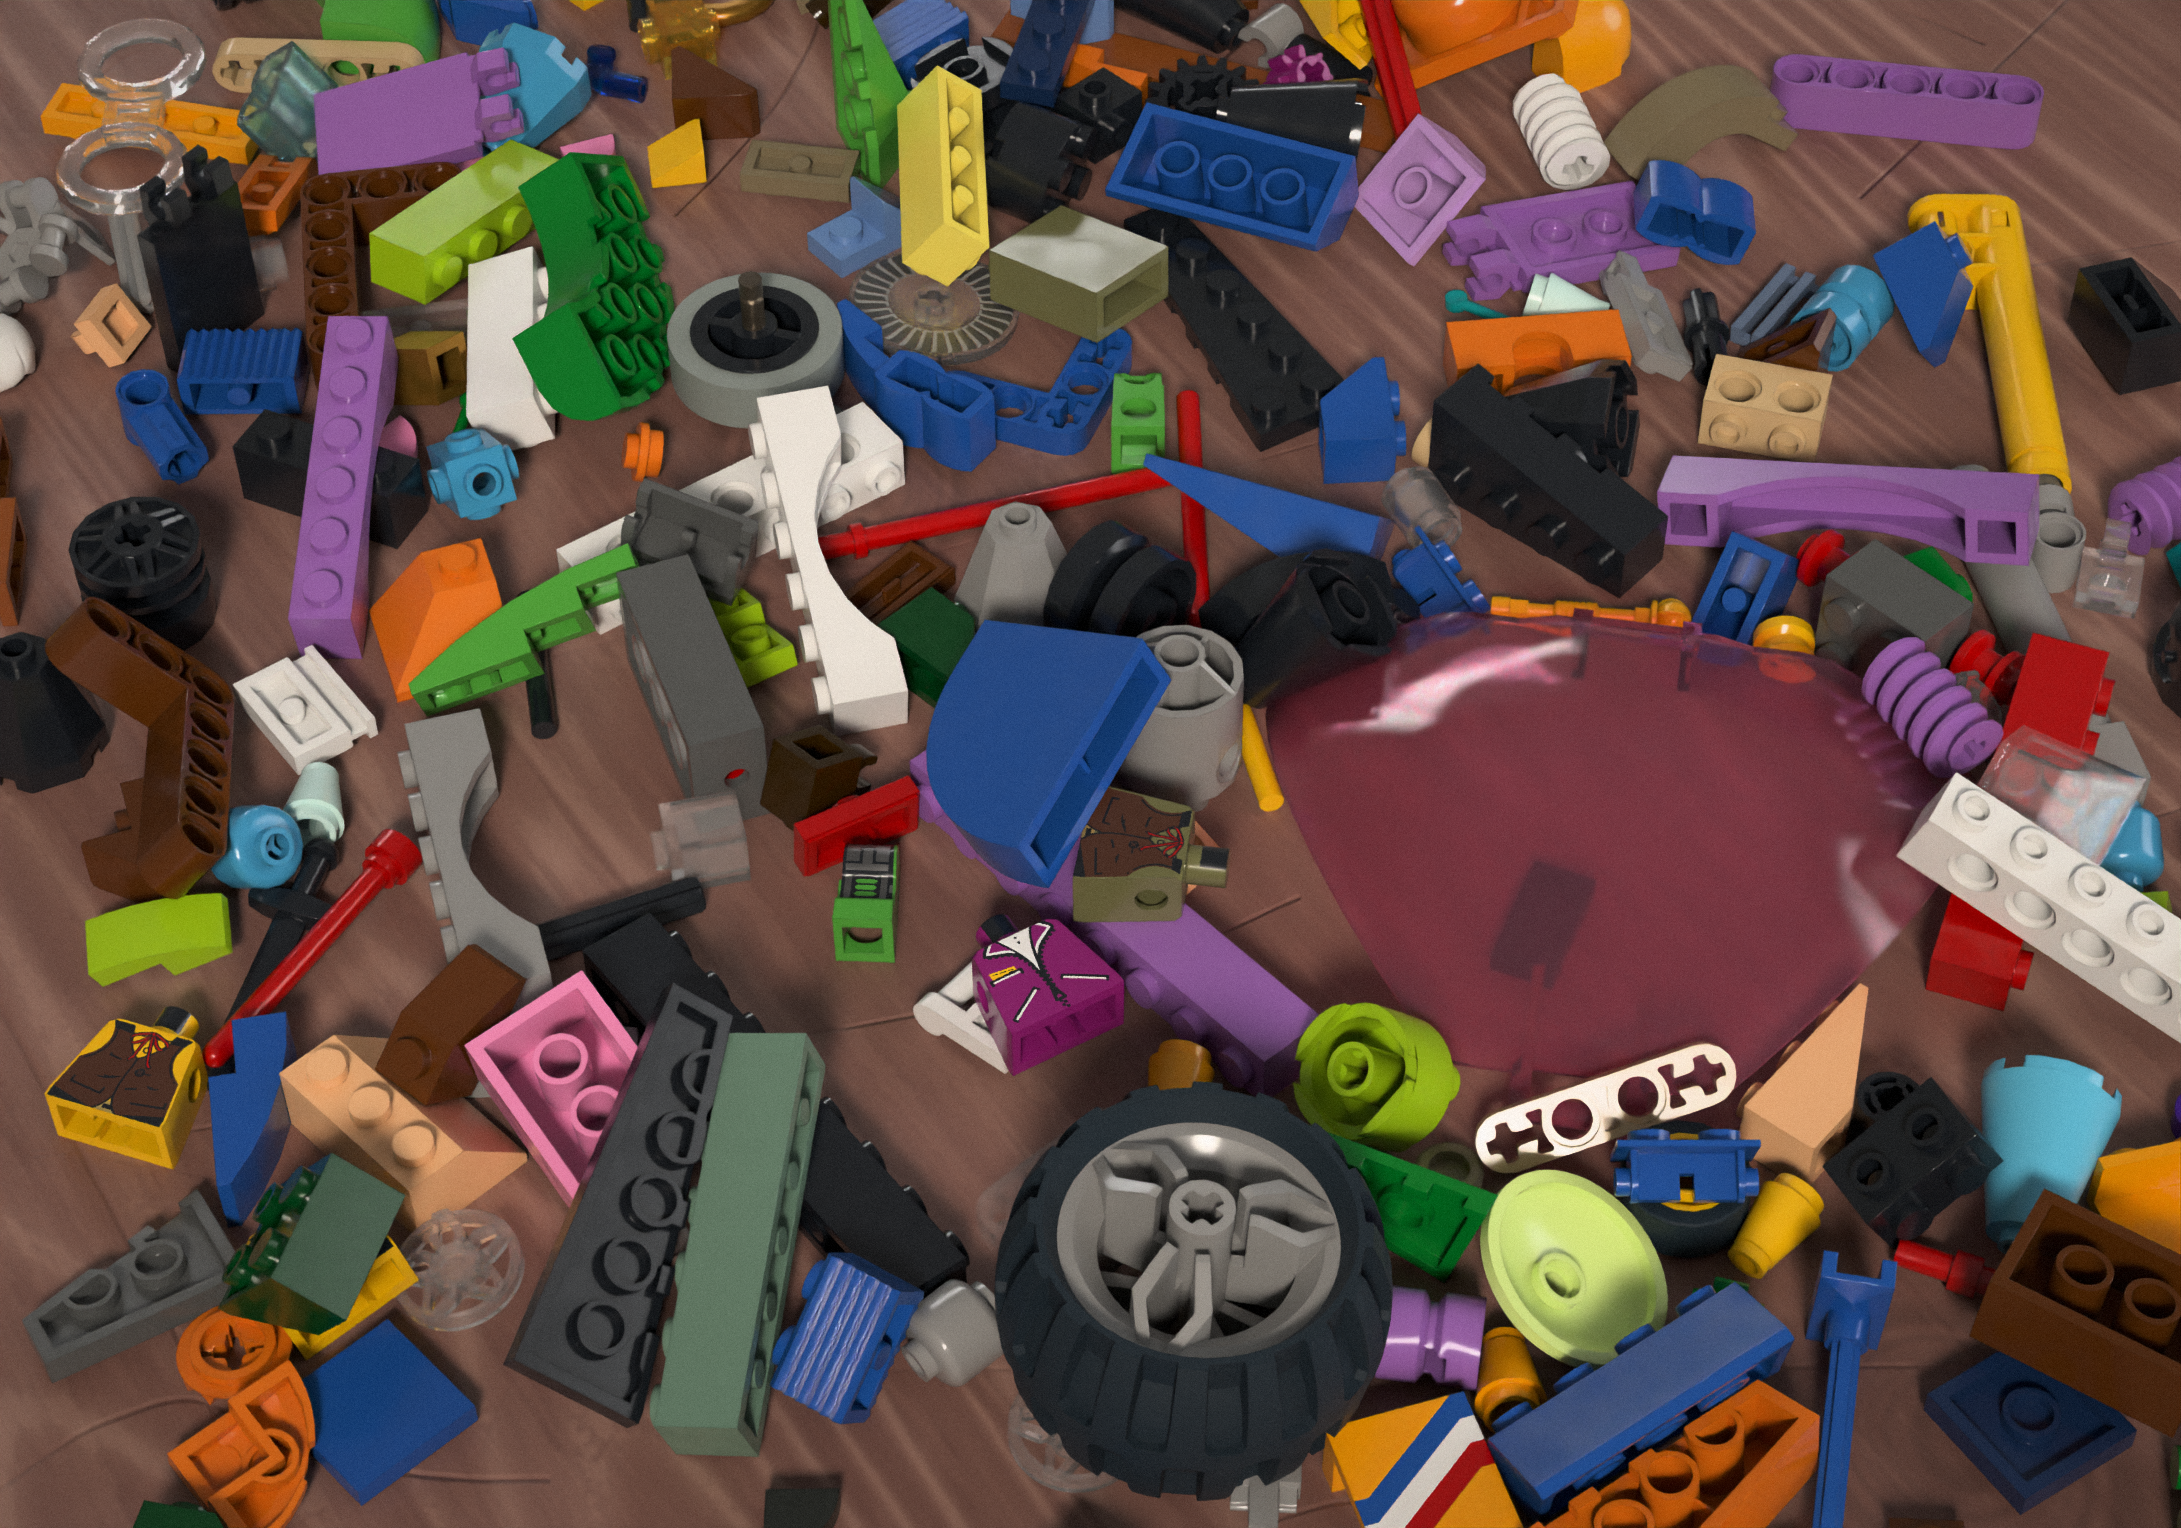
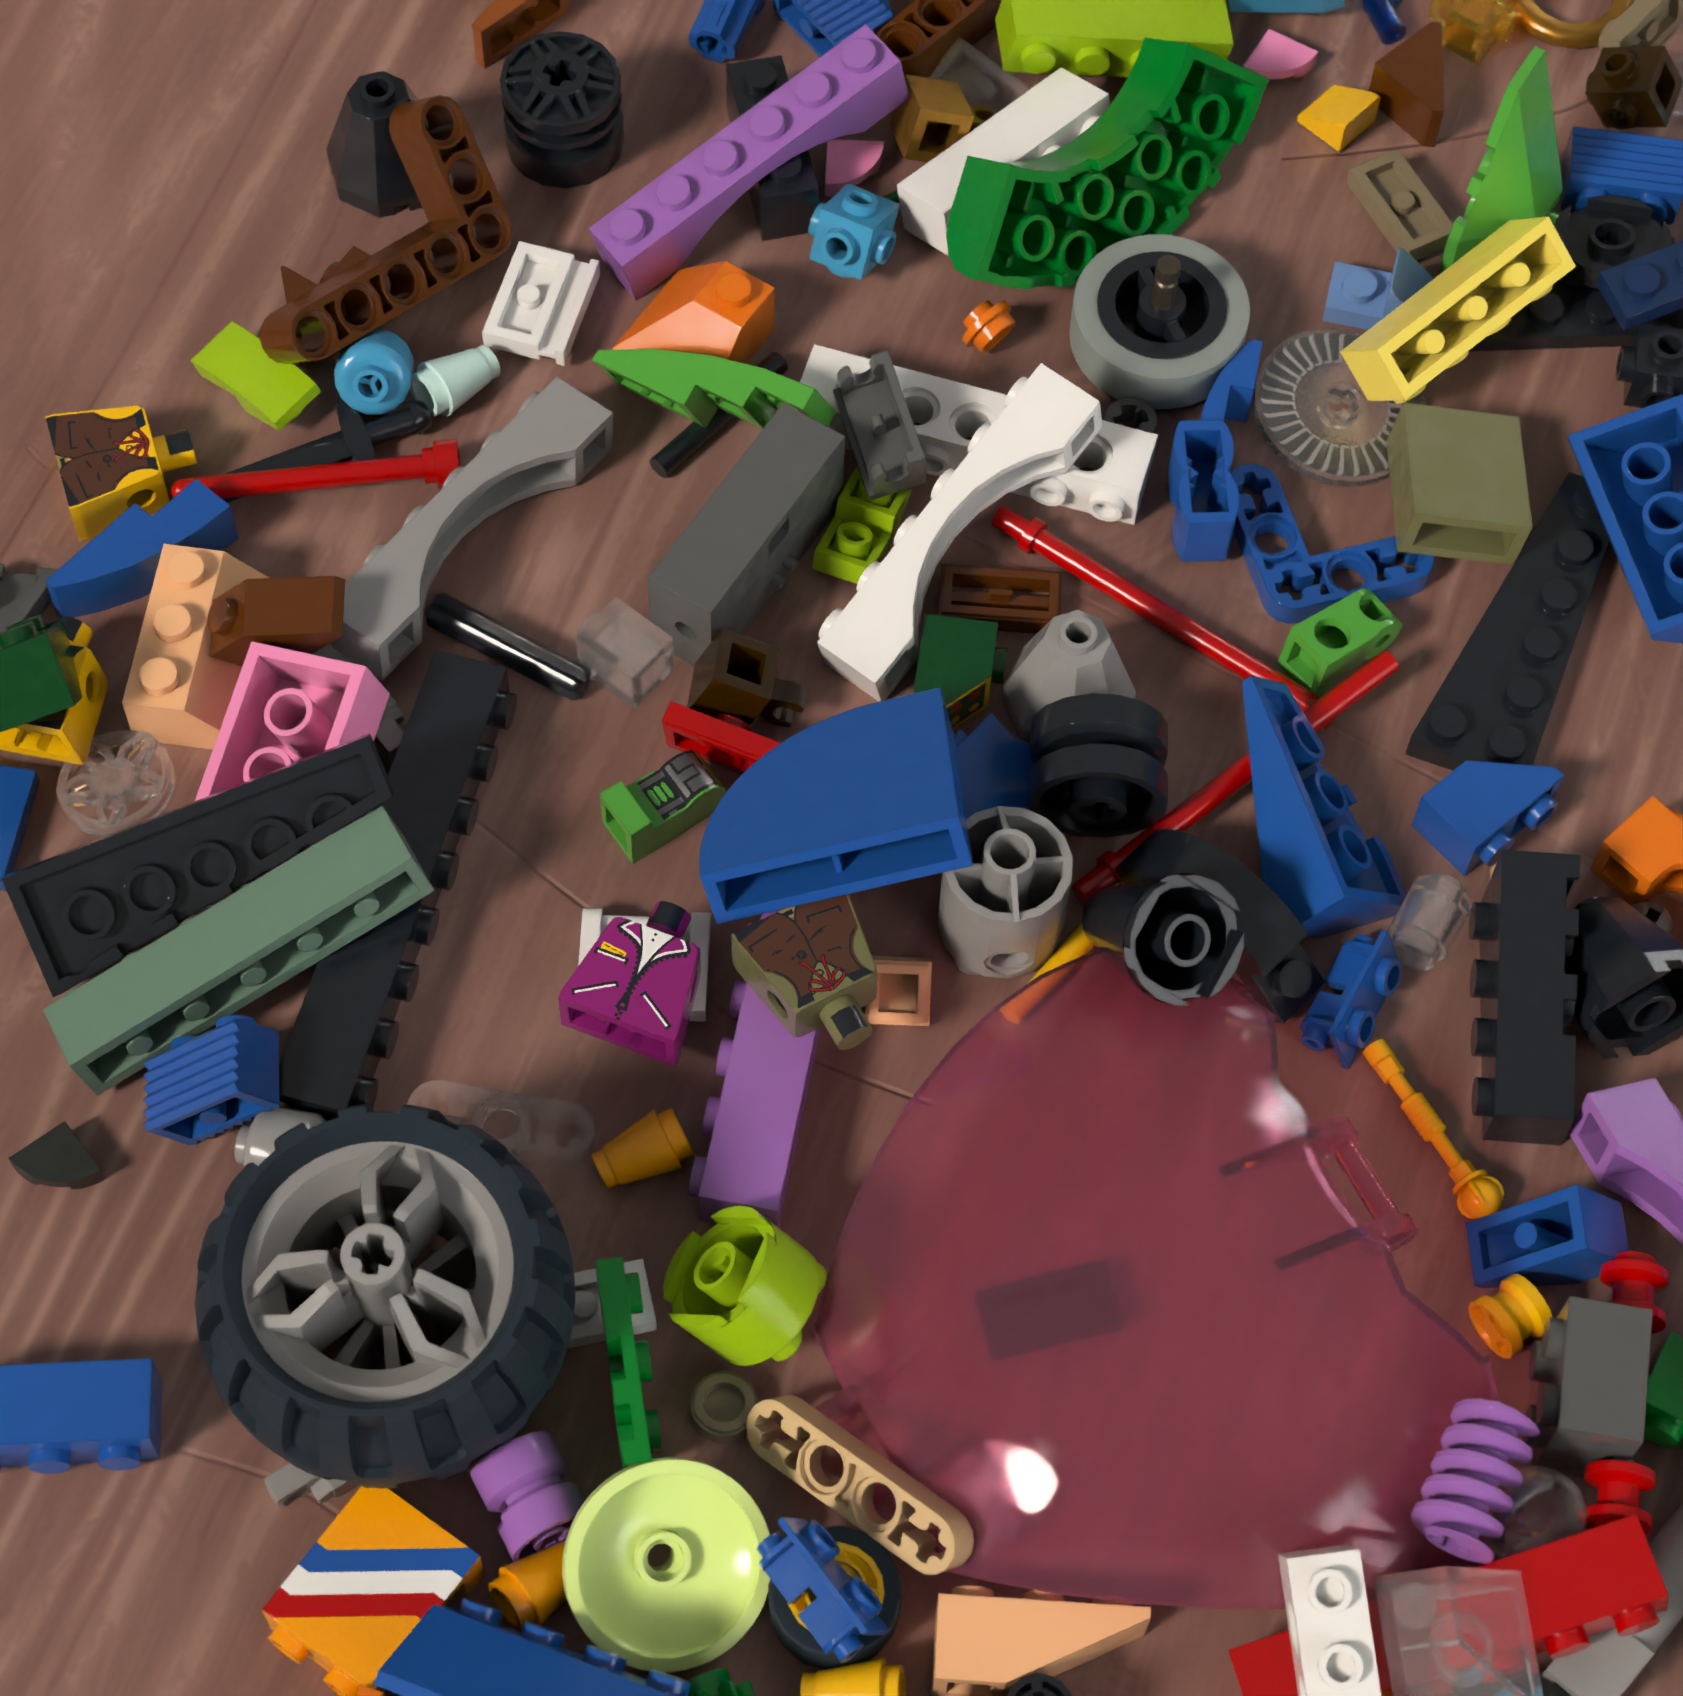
camera: 50 degrees right, 15 degrees up
black brick [985,102,1097,224] -> none

